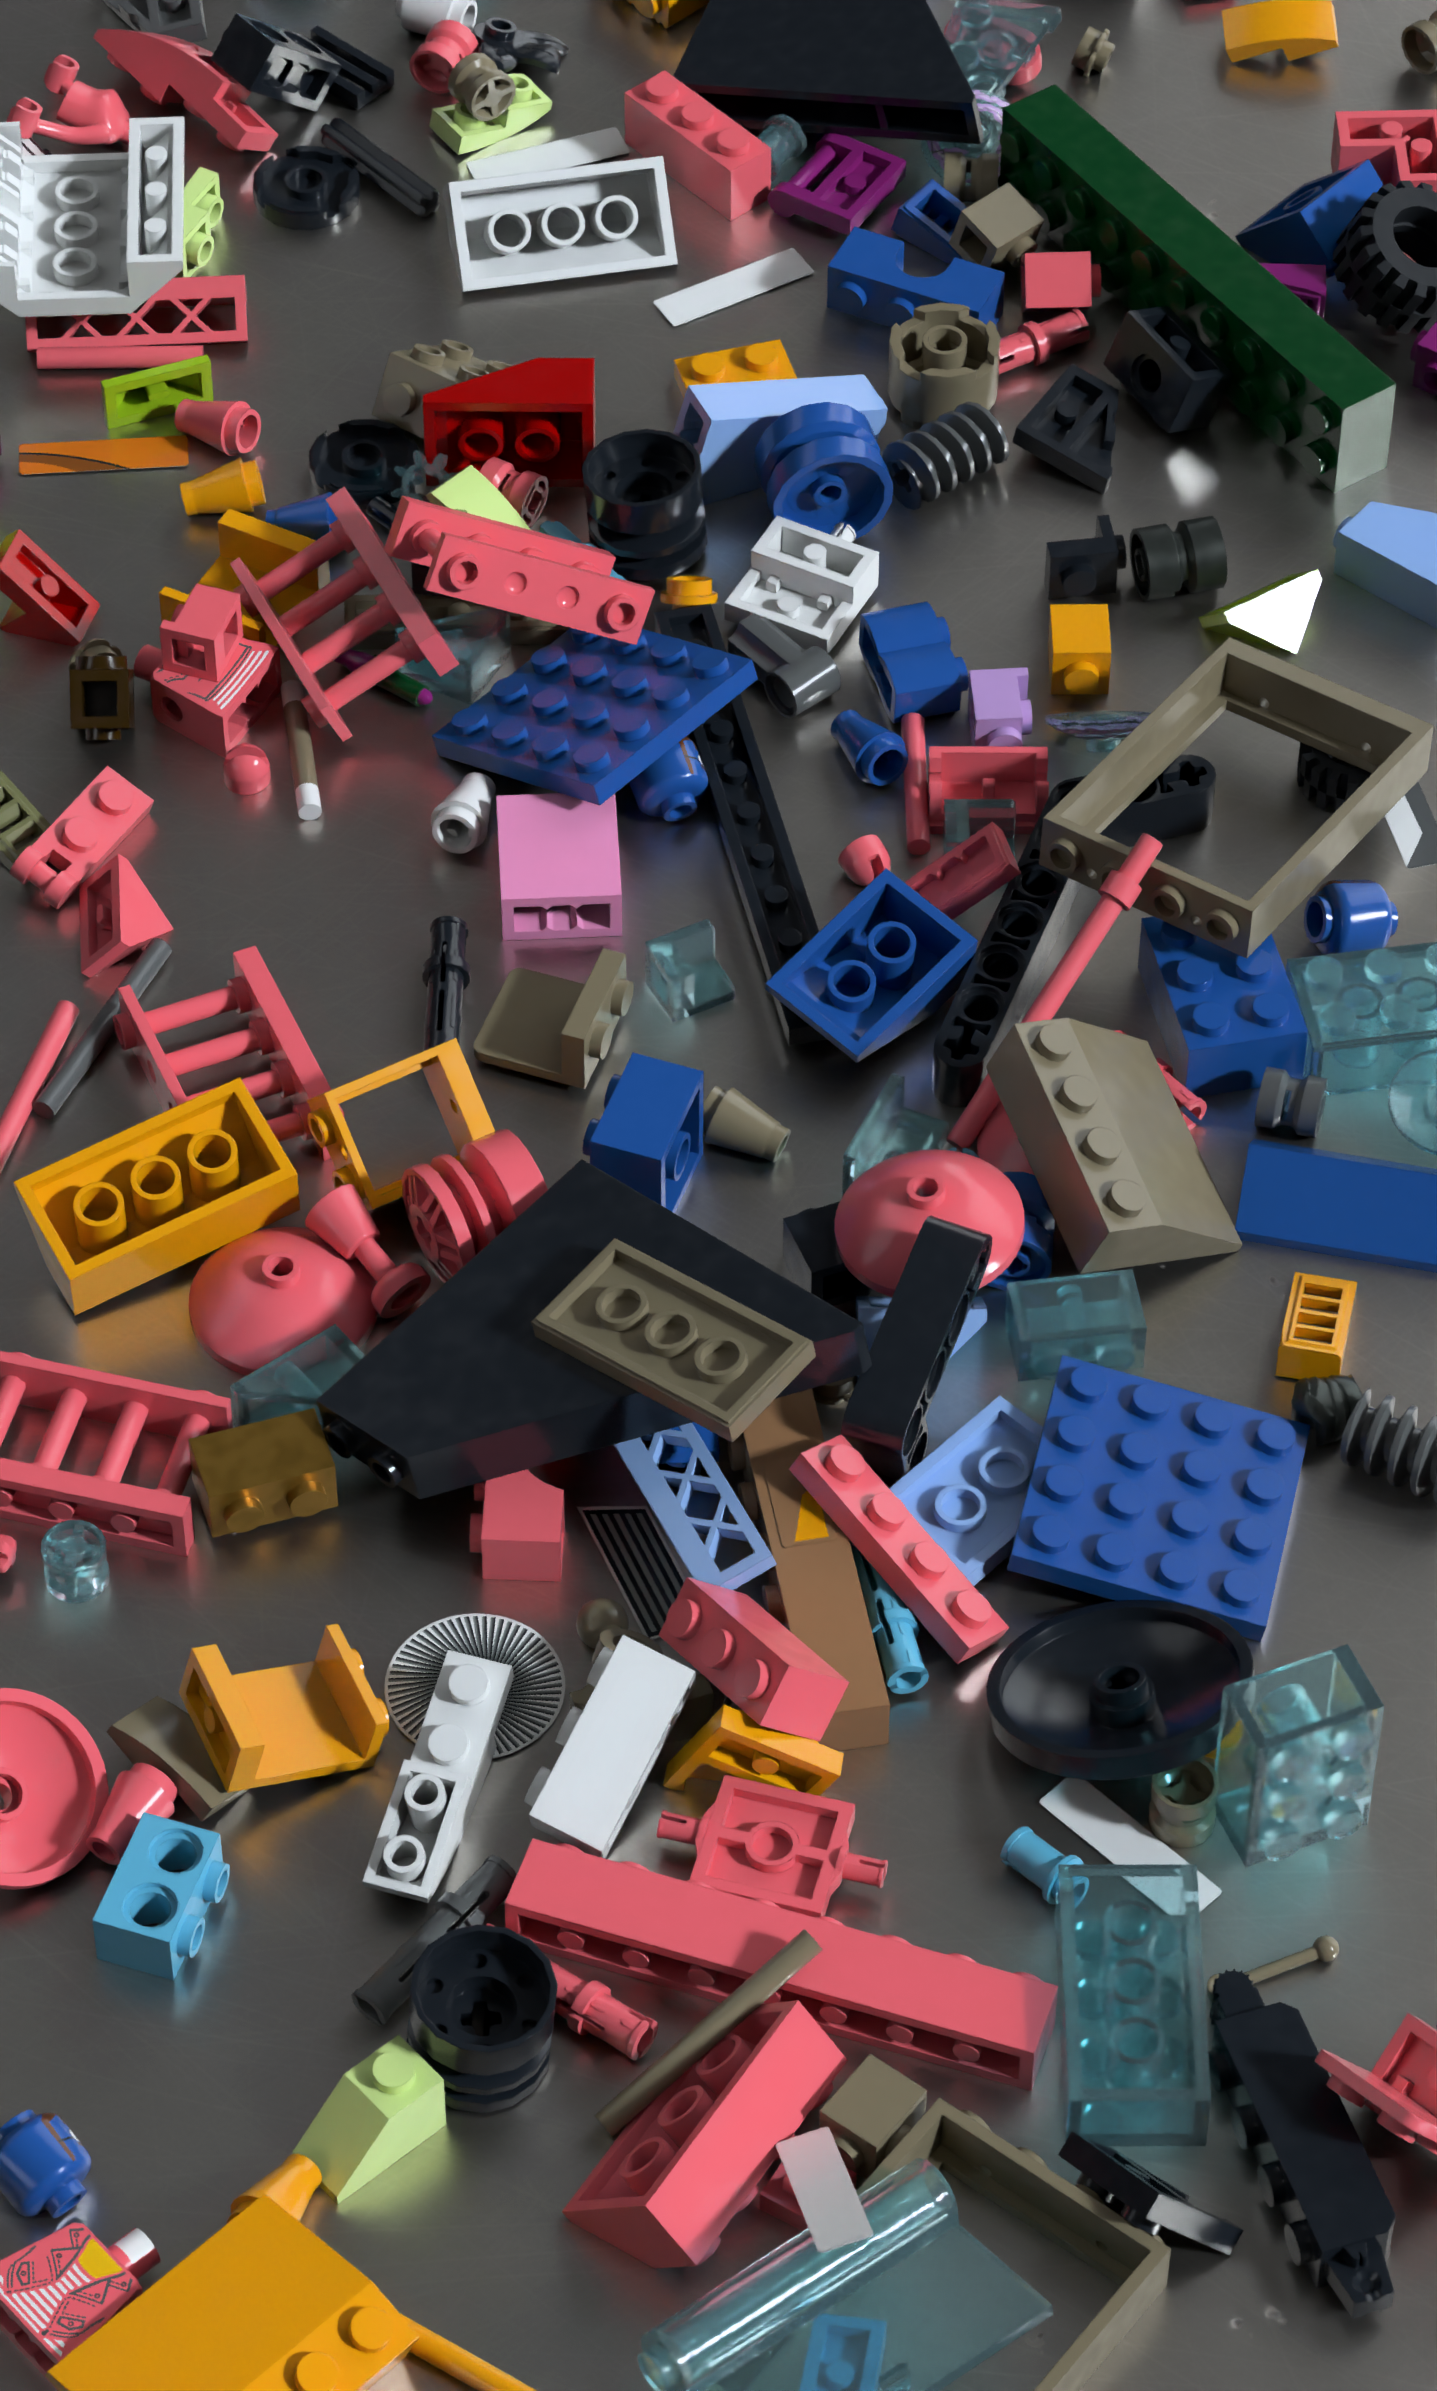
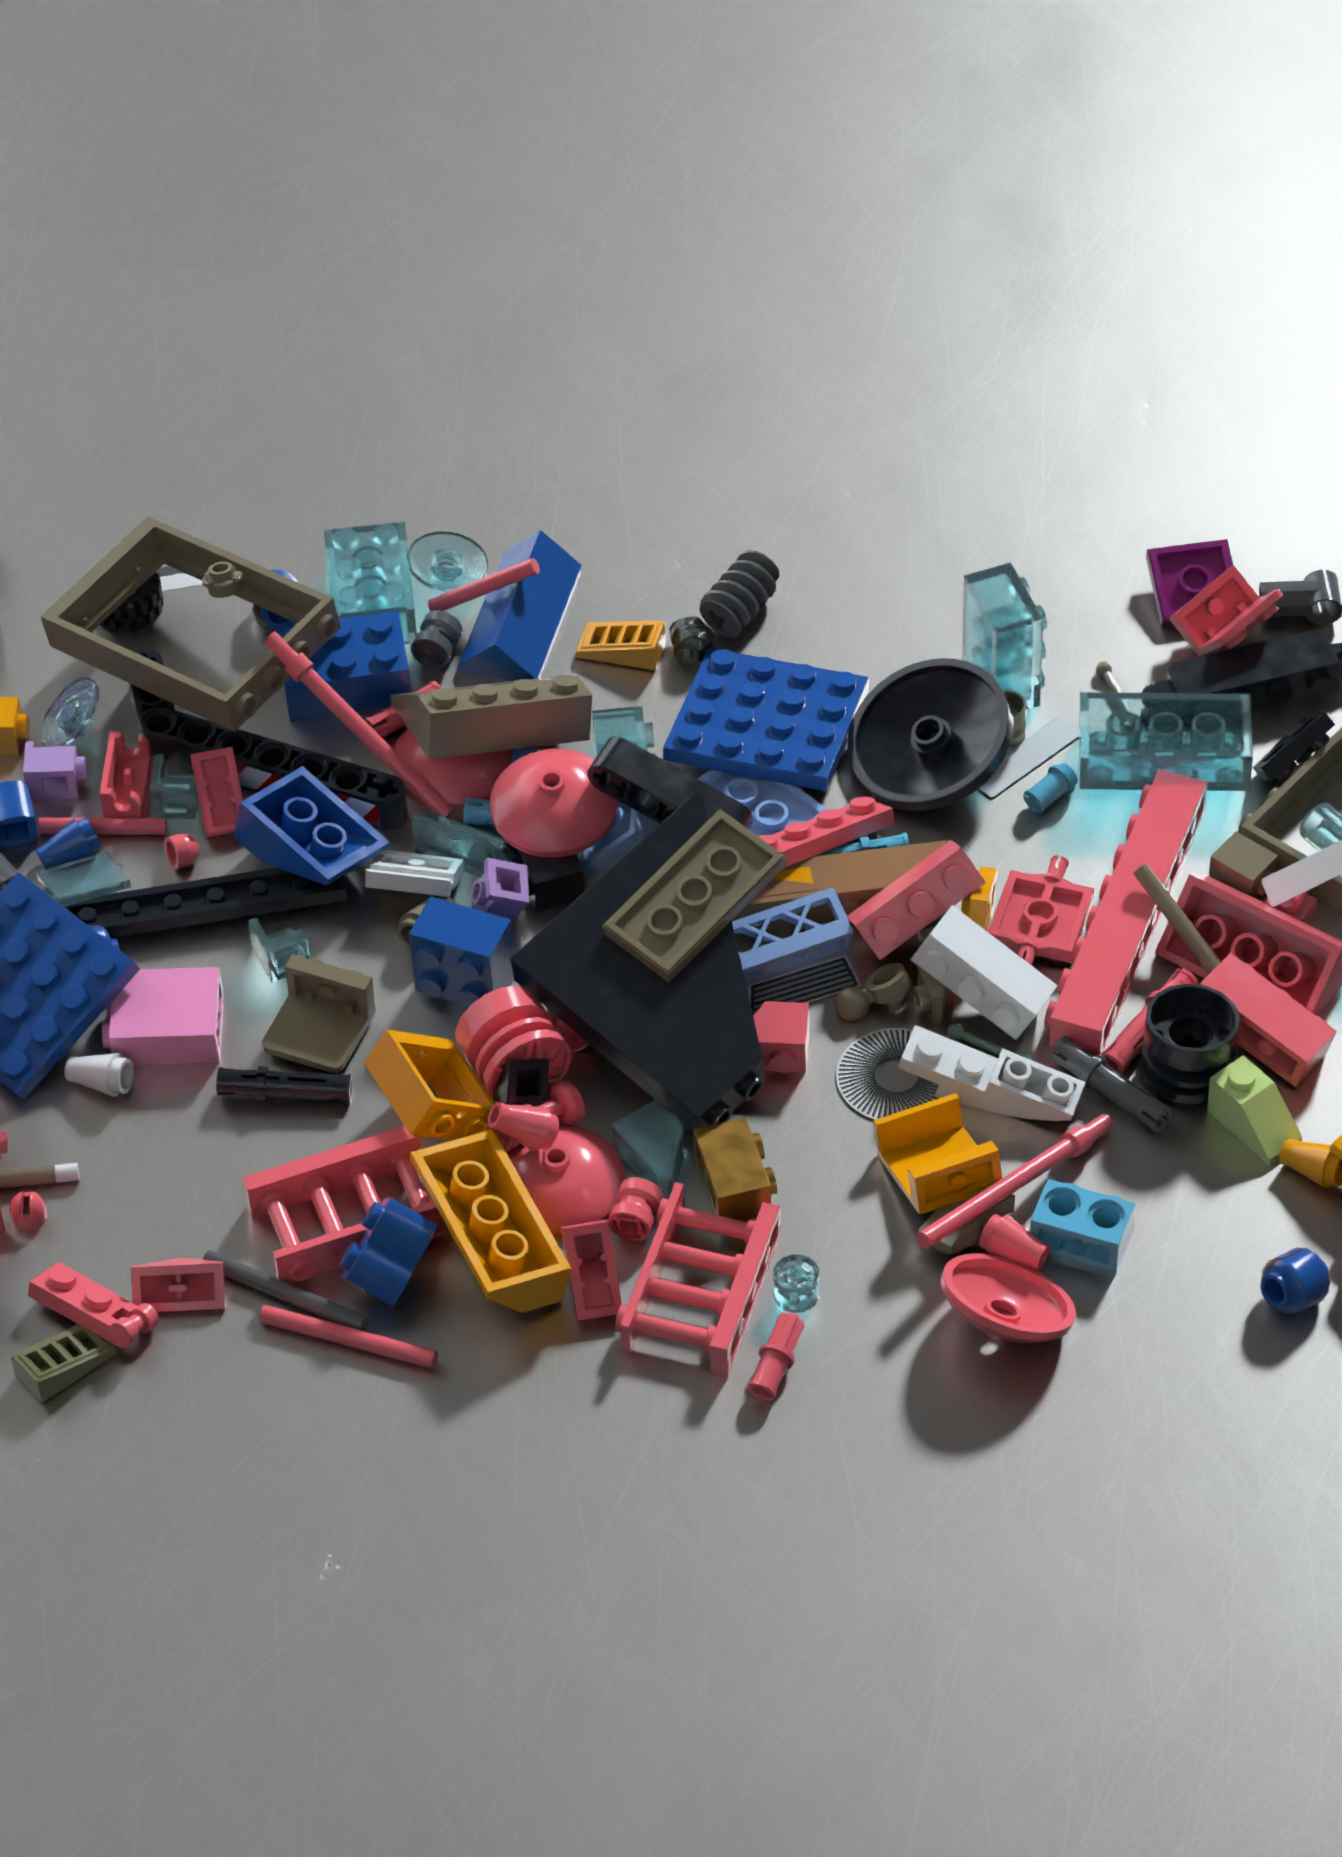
camera: 85 degrees left, 0 degrees up
none -> clear light blue piece [37,852,131,907]
none -> dark tan plate [202,562,243,598]
none -> blue brick [339,1198,438,1306]
none -> white plate [365,850,464,897]
none -> coral bar [427,558,540,612]
none -> lavender brick [471,858,529,924]
none -> coral cone [488,1102,559,1151]
none -> black slope [493,1058,549,1105]
none -> coral arch [560,1220,622,1321]
none -> coral wheel [608,1177,663,1241]
none -> coral bar [916,1114,1113,1249]
none -> sand green hinge [947,1023,1032,1060]
none -> coral brick [1200,953,1337,1087]

